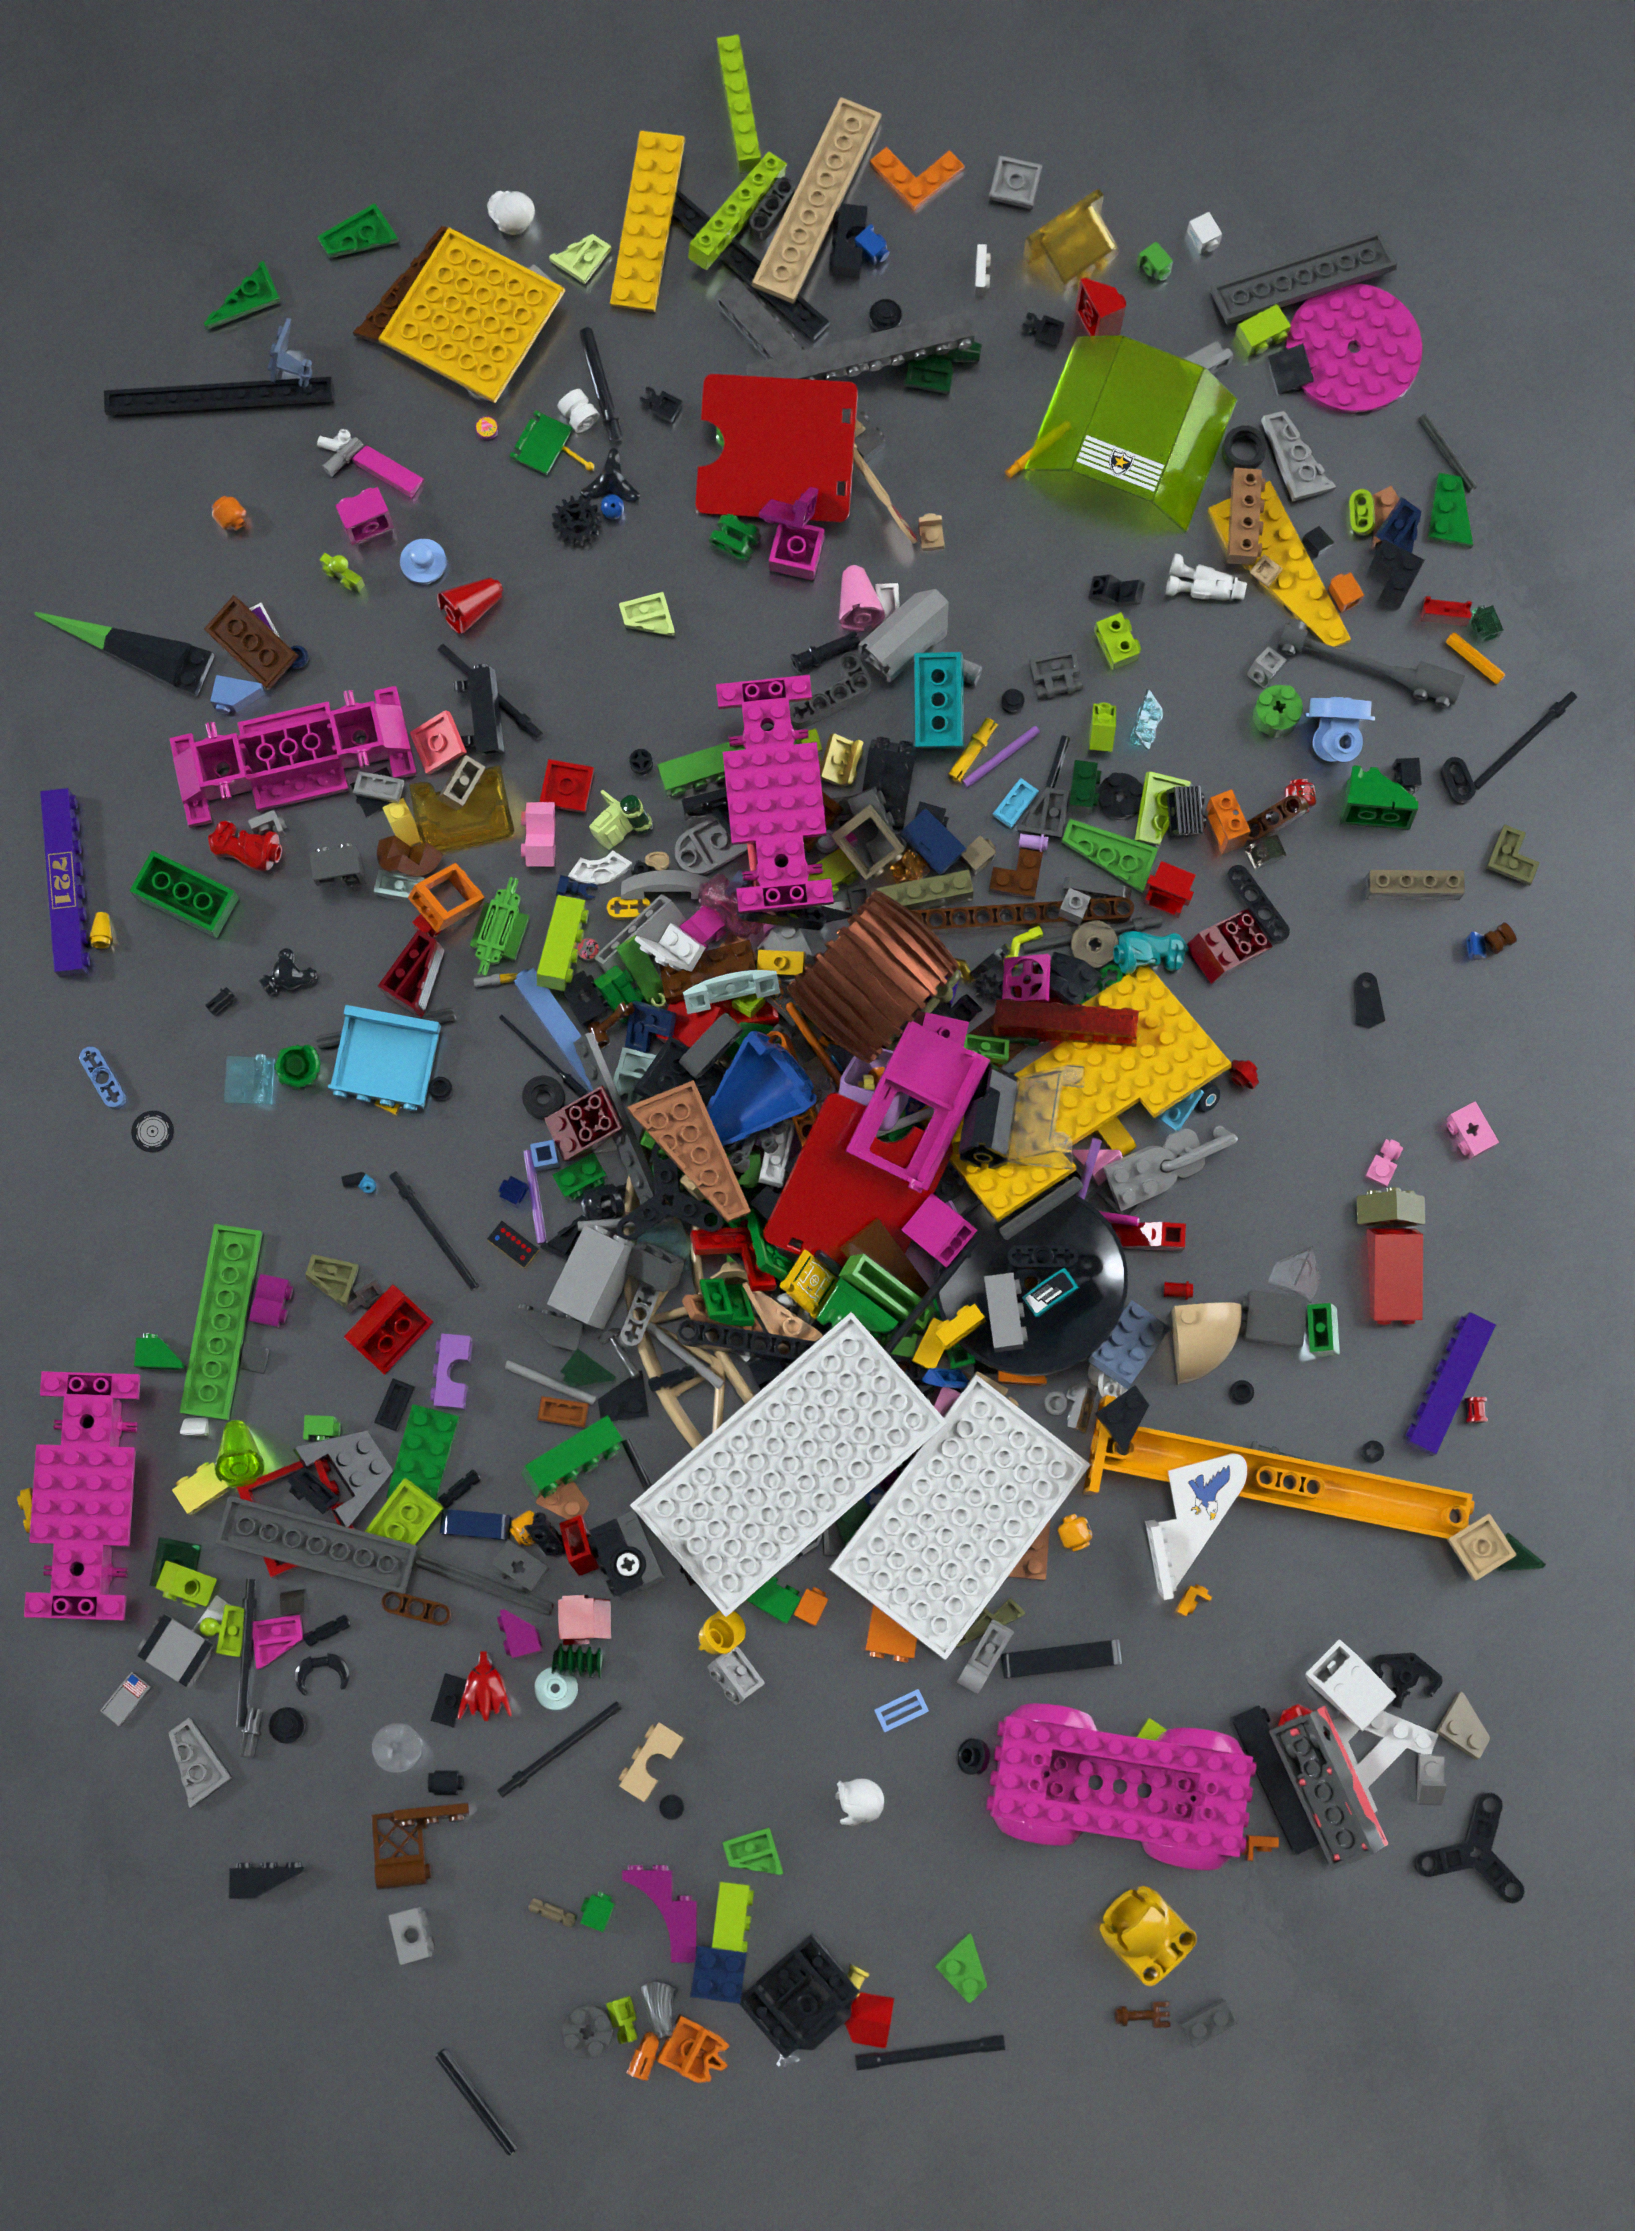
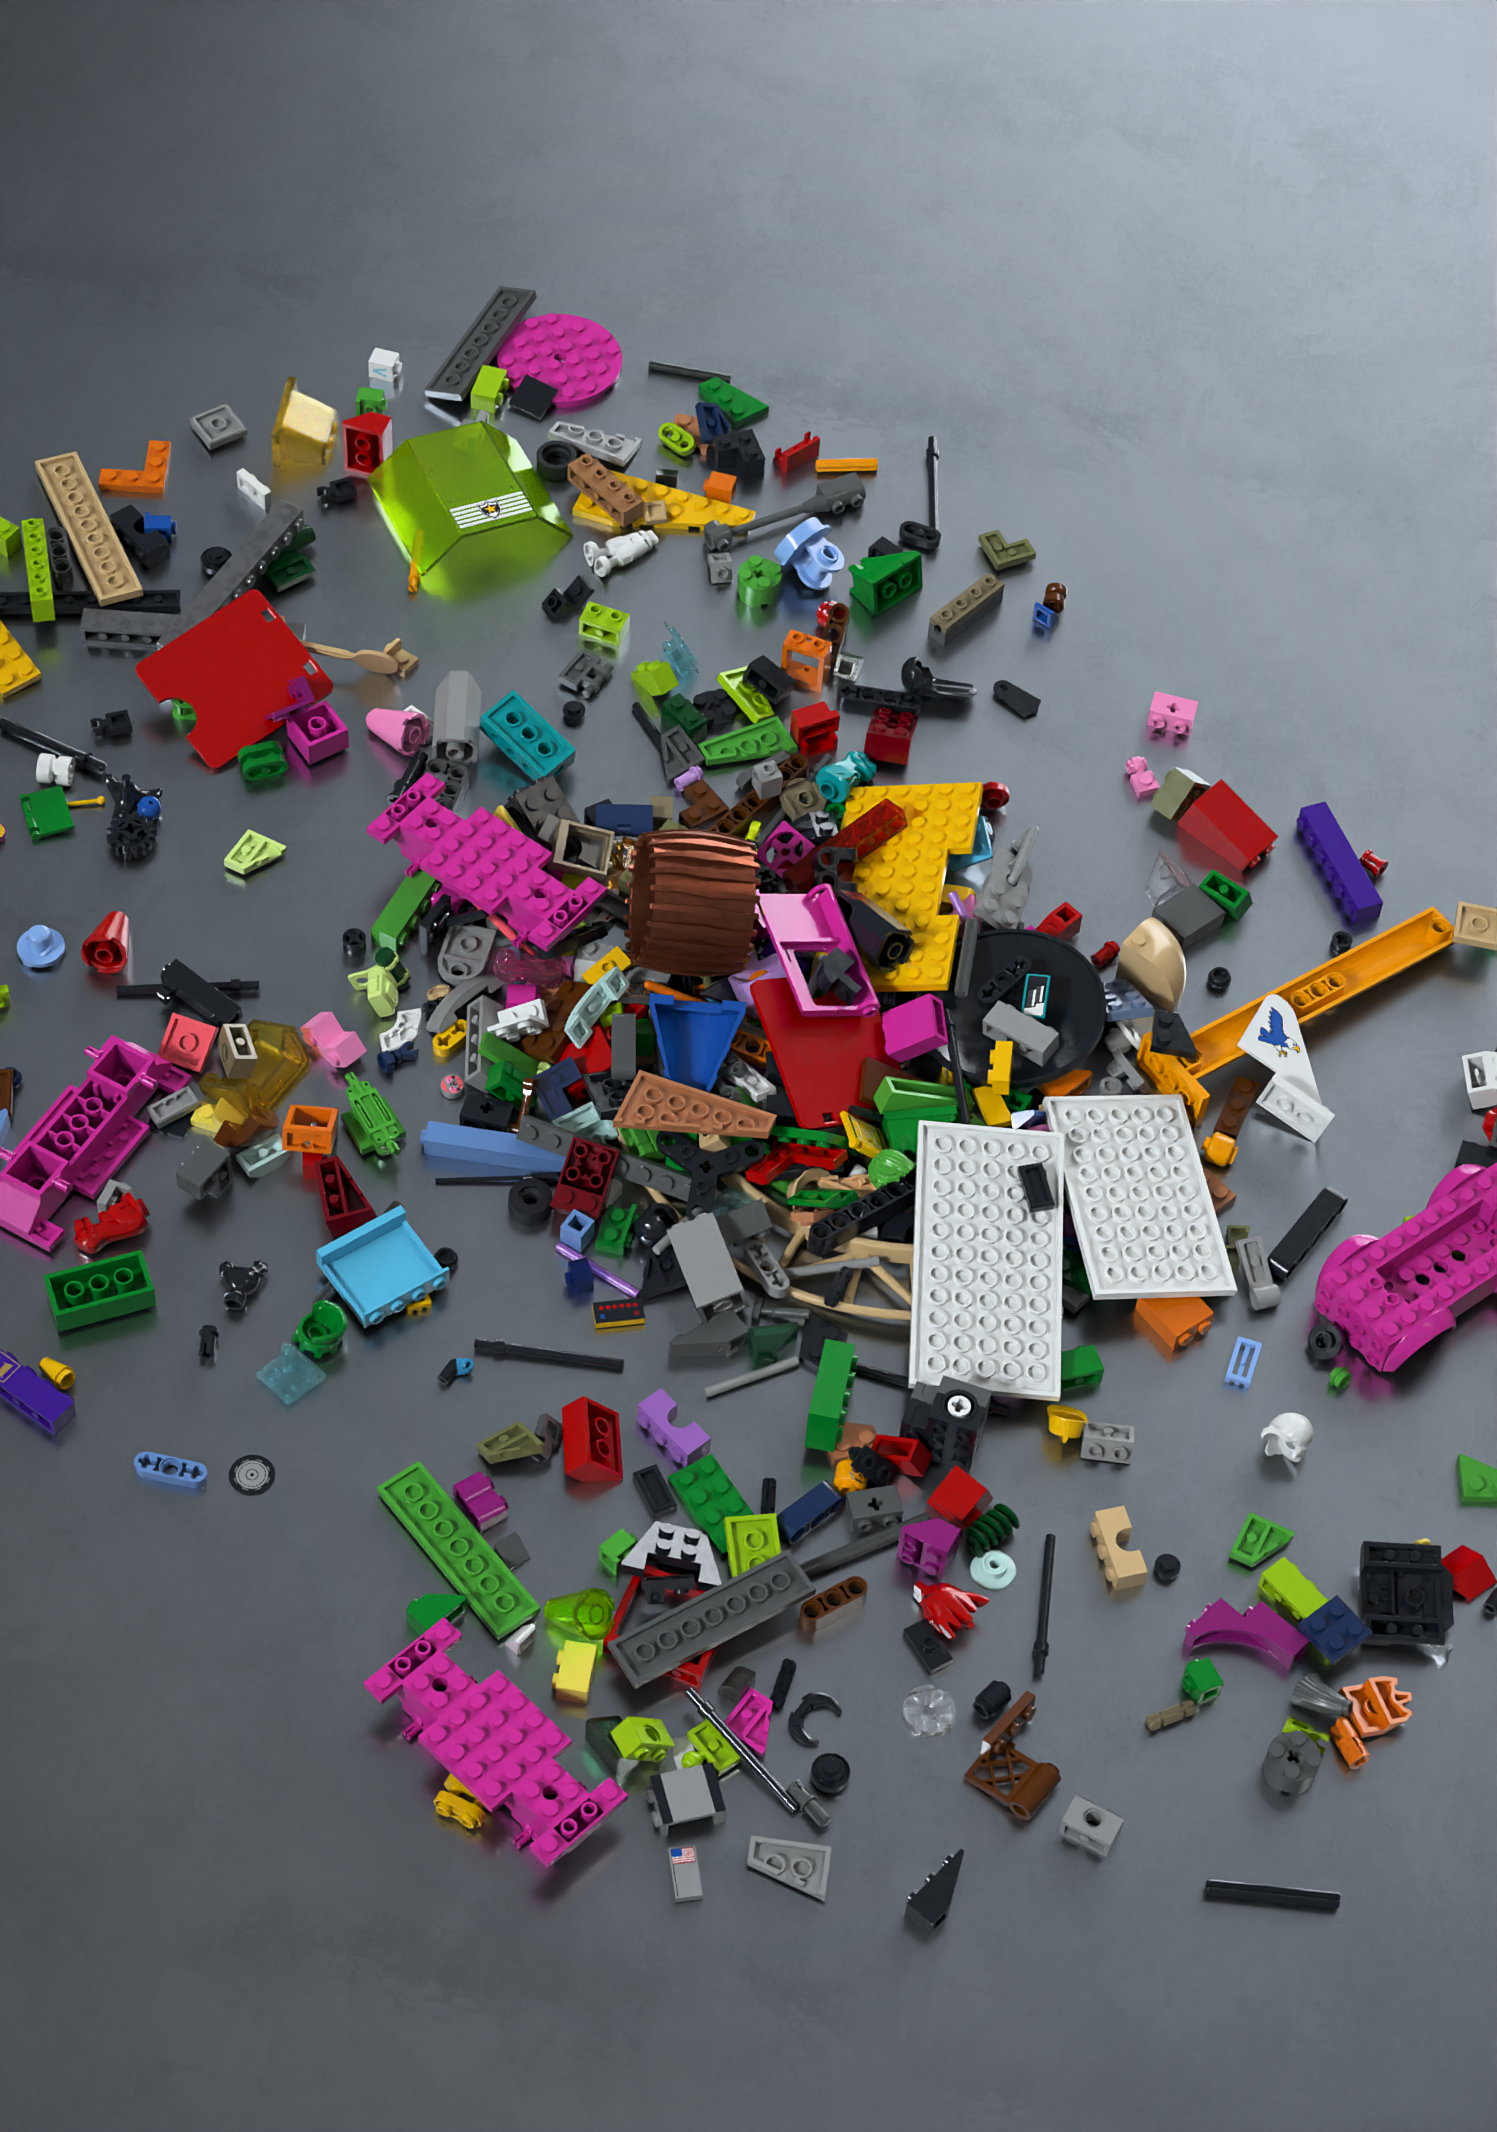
camera: 50 degrees left, 25 degrees down
light grey piece [473,973,518,988] -> none
lime brick [537,895,589,991] -> none
dark orange plate [537,1396,589,1428] -> none
red plate [539,759,594,814] -> none
orange brick [794,1587,829,1627] -> none
yellow pin [947,717,998,782] -> none
medium lavender bar [962,726,1040,788] -> none
medium azure plate [993,778,1039,829] -> none
clear windscreen [1008,1065,1085,1169] -> none
light orange bracket [1175,1584,1212,1617] -> none
clear green brick [1471,605,1504,645] -> none
none -> black piece [811,847,858,894]
none -> black brick [817,947,861,1005]
none -> bright green hair [868,1149,916,1190]
none -> black hair [901,657,977,699]
none -> black tile [1017,1162,1055,1213]
none -> reddish brown plate [1213,1075,1260,1141]
none -> bright green plate [1329,1366,1353,1389]

